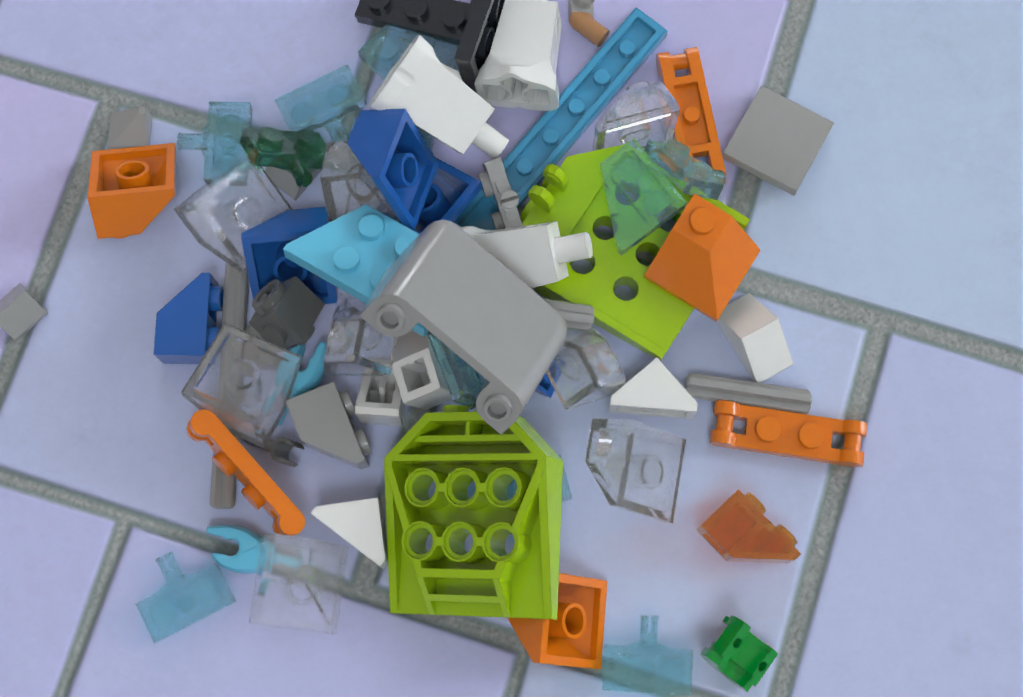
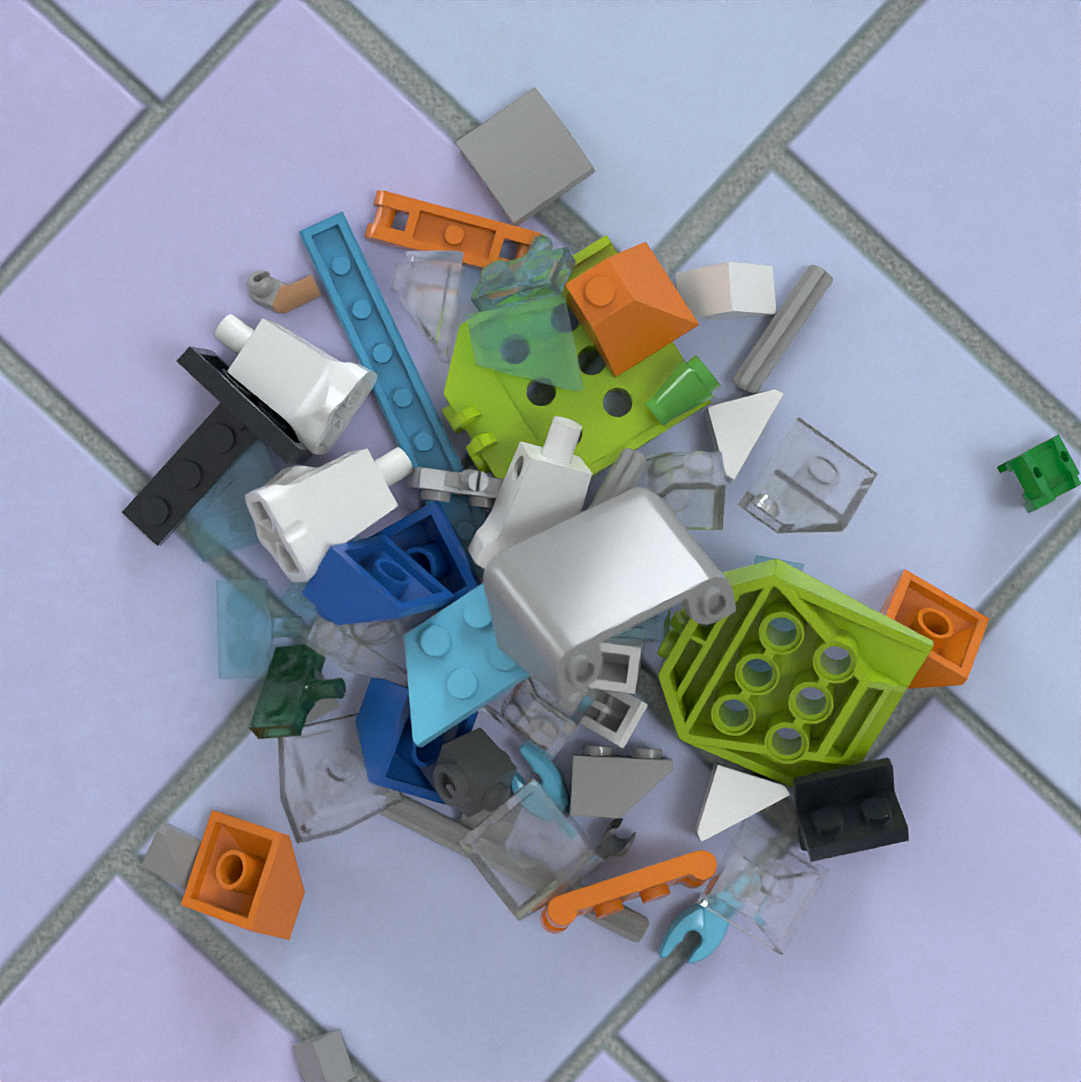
camera: 70 degrees left, 10 degrees up
clear light blue plate [135,552,237,643] -> none
blue slope [153,273,224,365] -> none
clear light blue plate [177,101,253,185] -> none
clear light blue plate [602,615,693,696] -> none
clear orange slope [696,489,801,563] -> none
orange plate [709,400,868,467] -> none
none -> bright green cone [645,355,721,426]
none -> black bracket [793,758,909,862]

